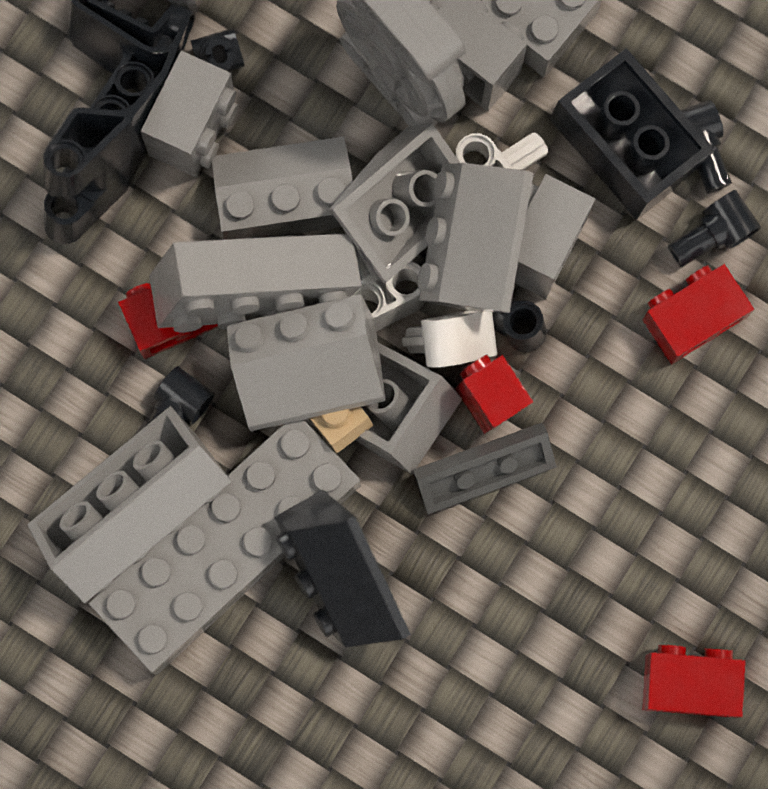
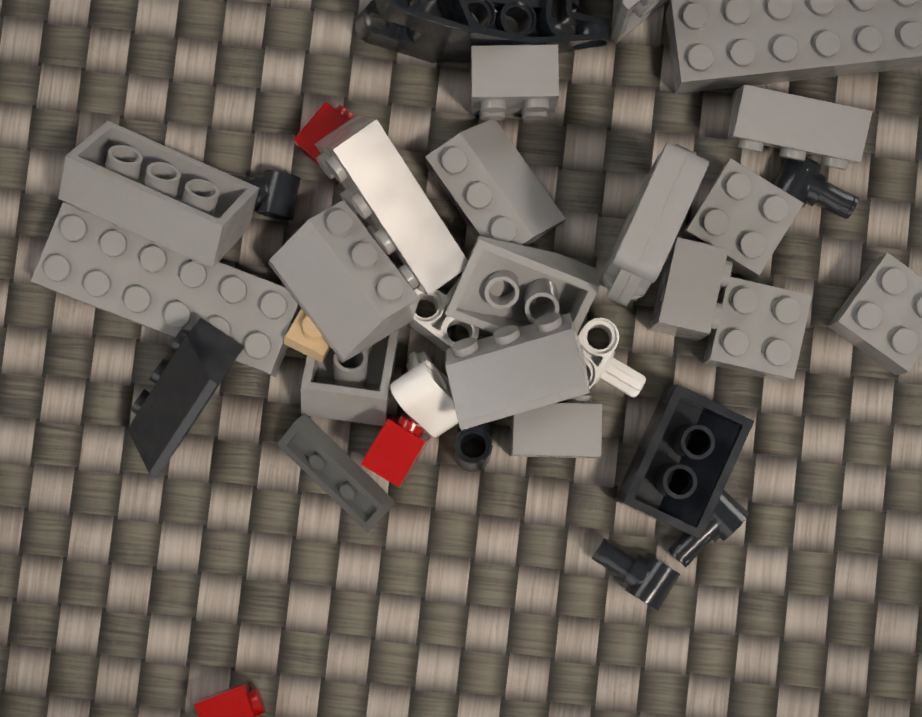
camera: 65 degrees right, 5 degrees up
black pin [190,28,245,72] -> none
red brick [642,264,755,365] -> none

